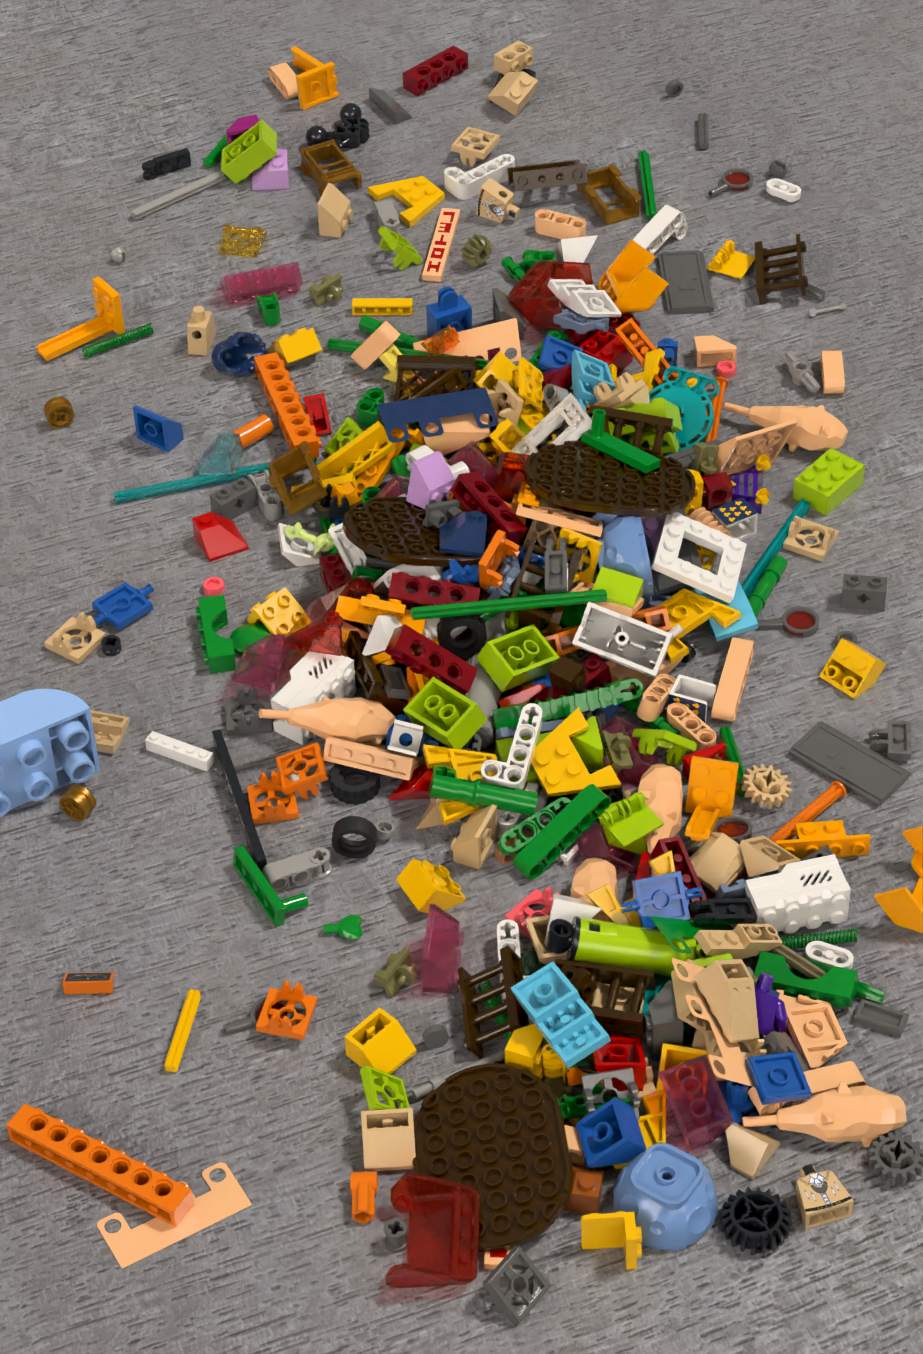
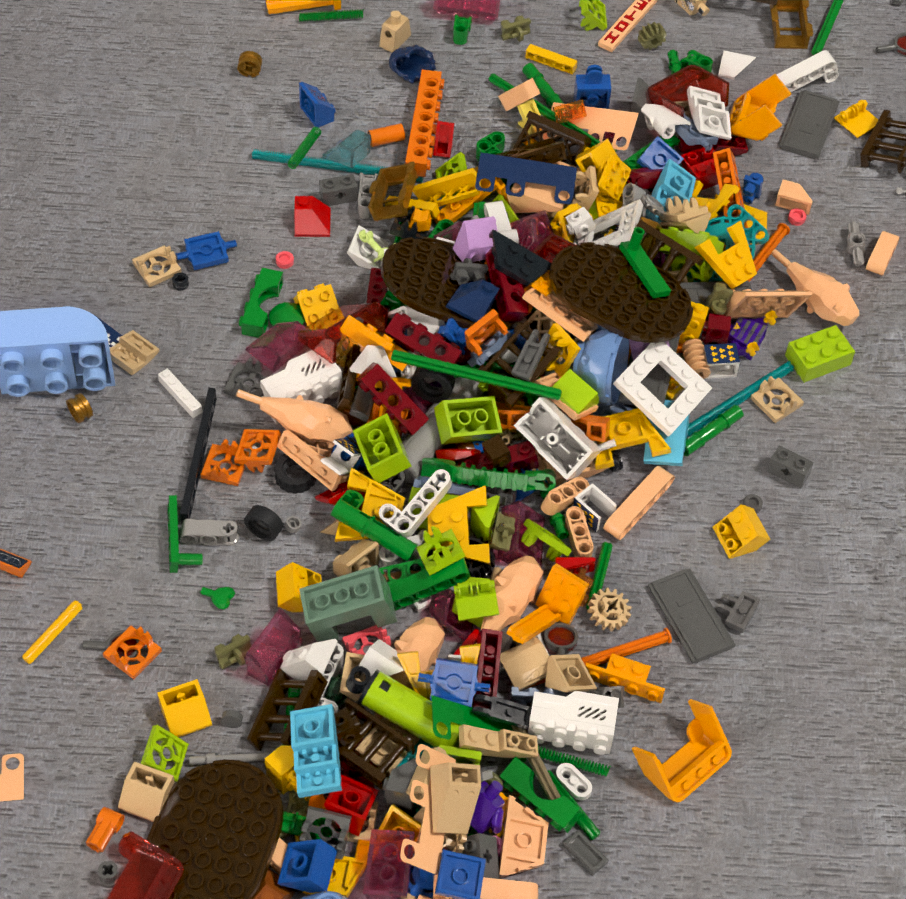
camera: 20 degrees right, 10 degrees up
yellow slope [267,327,322,366] -> none
light nougat beam [535,209,586,239] -> none
dark grey piece [757,606,819,638] -> none
none -> white slope [280,639,338,680]
none -> green piece [288,127,321,169]
none -> sand green piece [299,565,397,642]
none -> lime piece [416,526,465,575]
none -> black wing [489,229,552,287]
none -> white brick [565,207,597,239]
none -> light grey gear [640,194,665,216]
none -> white panel [641,104,691,139]
none -> yellow wing [694,221,757,289]

